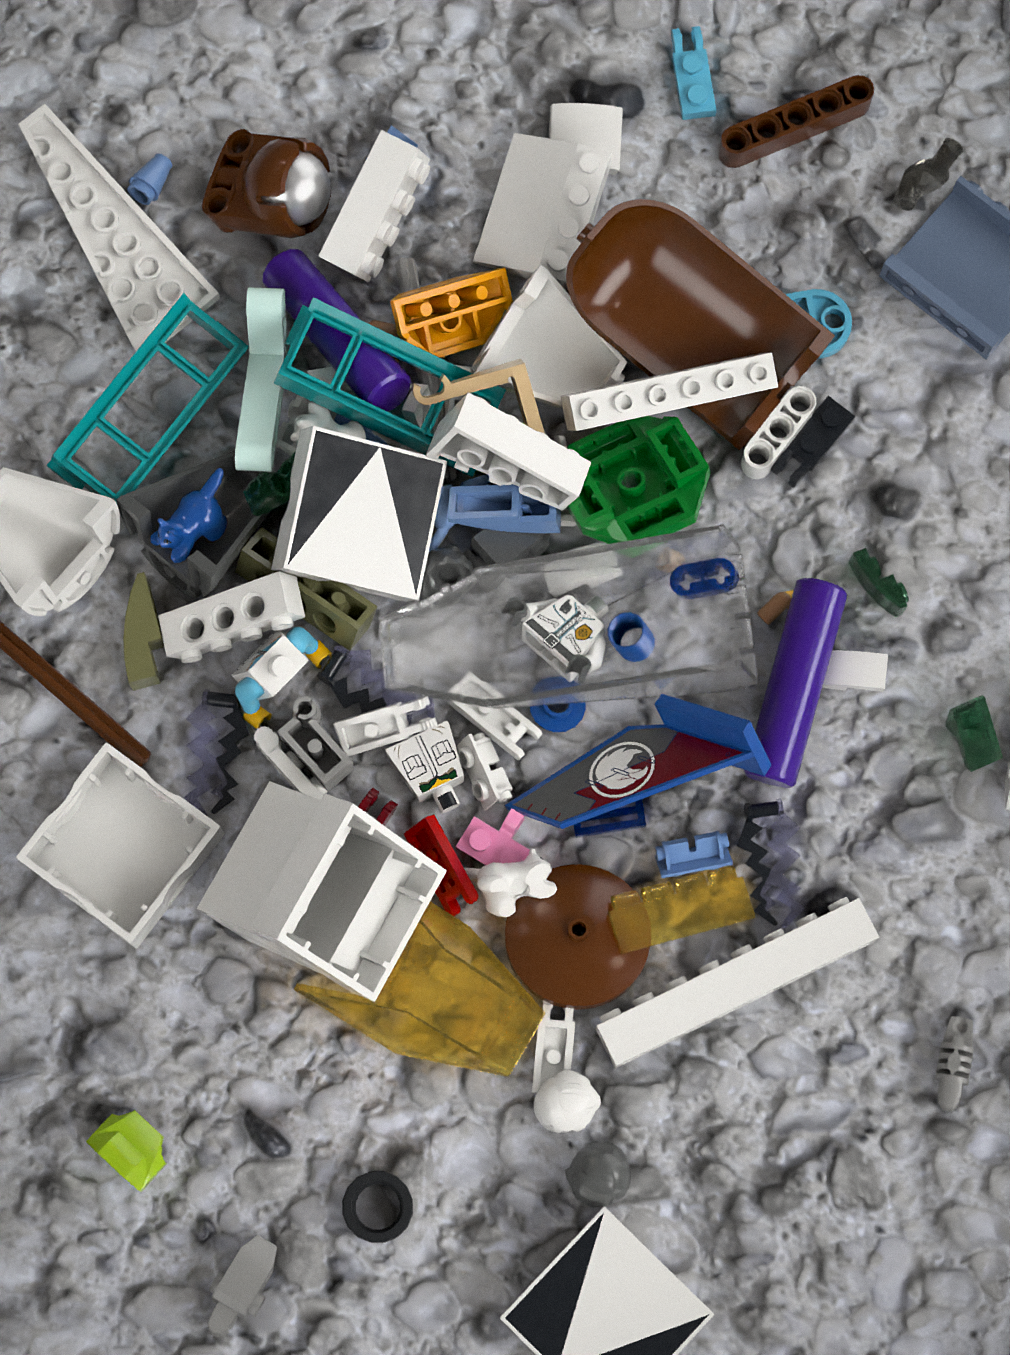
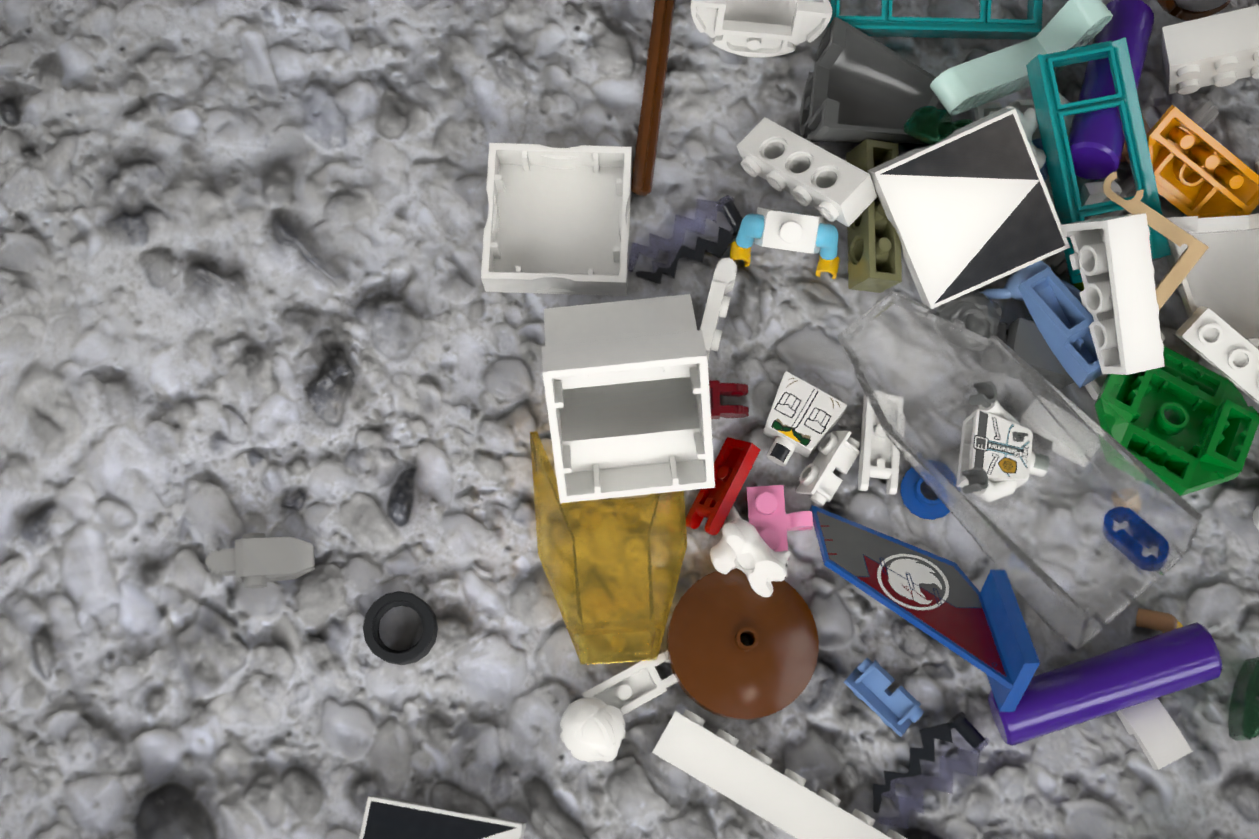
camera: 60 degrees right, 0 degrees up
lime slope [86,1110,167,1192] -> none
olive slope [123,572,164,691] -> none
blue animal [150,468,227,563] -> none
light grey hinge [277,696,354,793] -> none
piece [317,645,435,735] -> none
white hinge [333,696,437,756] -> none
dark grey hair [565,1141,631,1208] -> none
clear blue tile [573,799,646,838] -> none
blue piece [607,612,655,662] -> none
clear yellow windscreen [608,865,756,955] -> none

